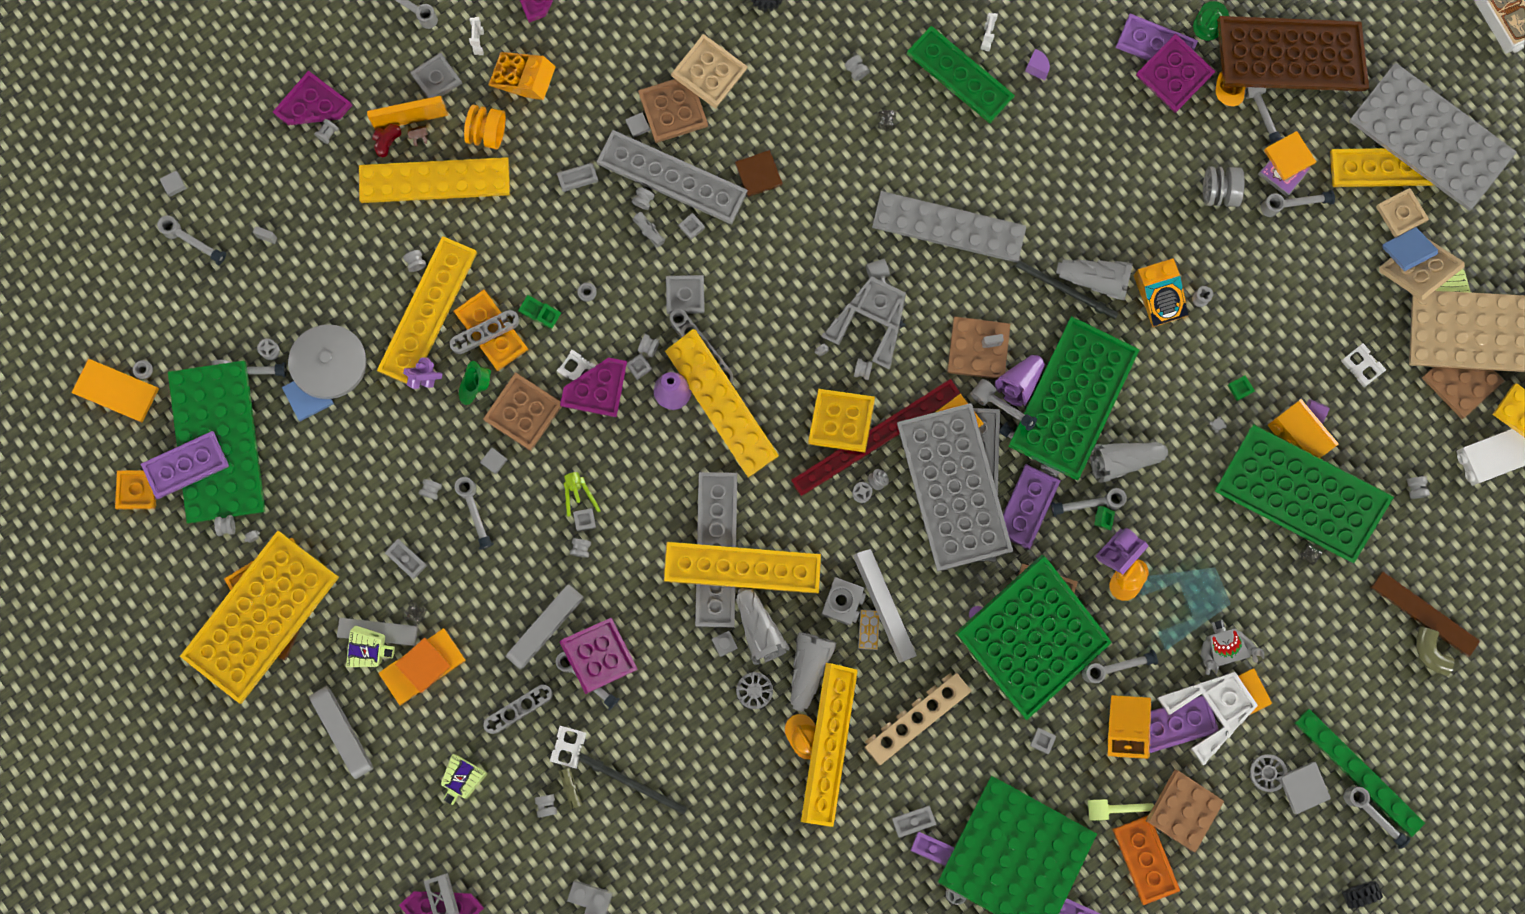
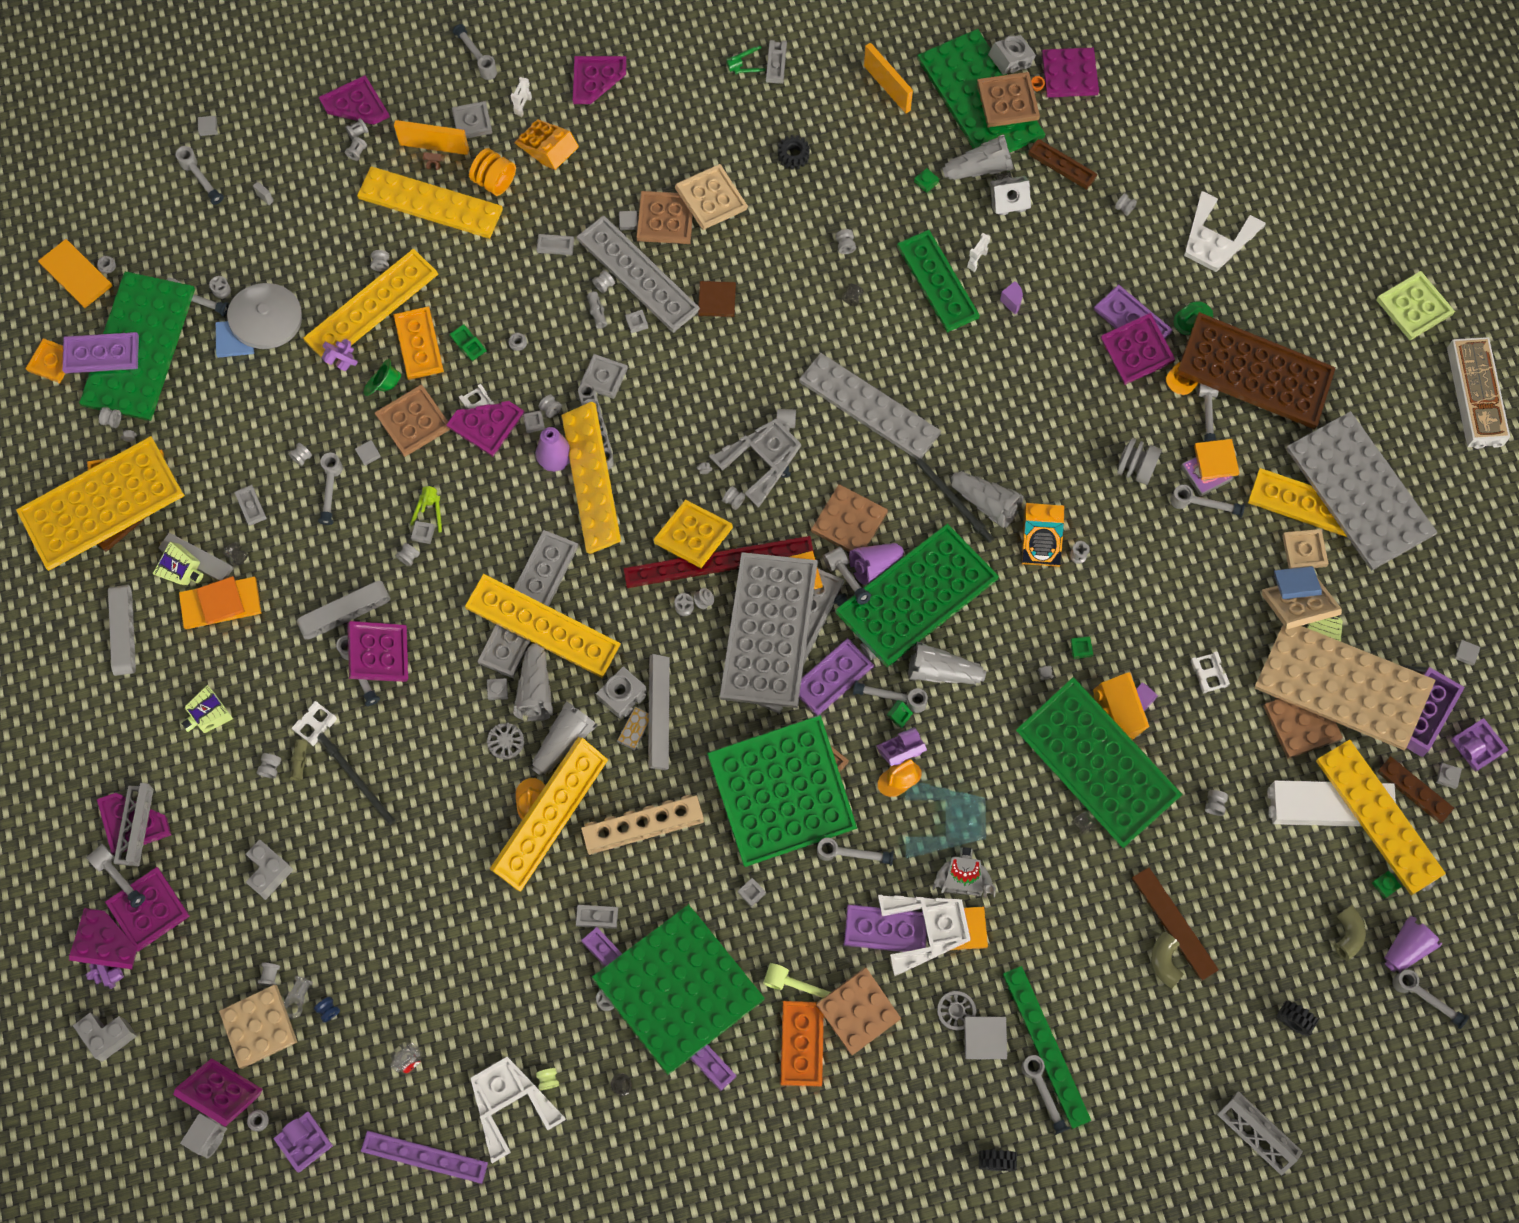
camera: 25 degrees right, 10 degrees down
dark red piece [372,123,402,158] -> none
light grey beam [450,310,519,354] -> none
light grey beam [483,685,553,734] -> none
light grey tile [981,334,1004,348] -> none
light orange slope [1108,695,1151,759] -> none
none -> light grey bush [345,137,367,161]

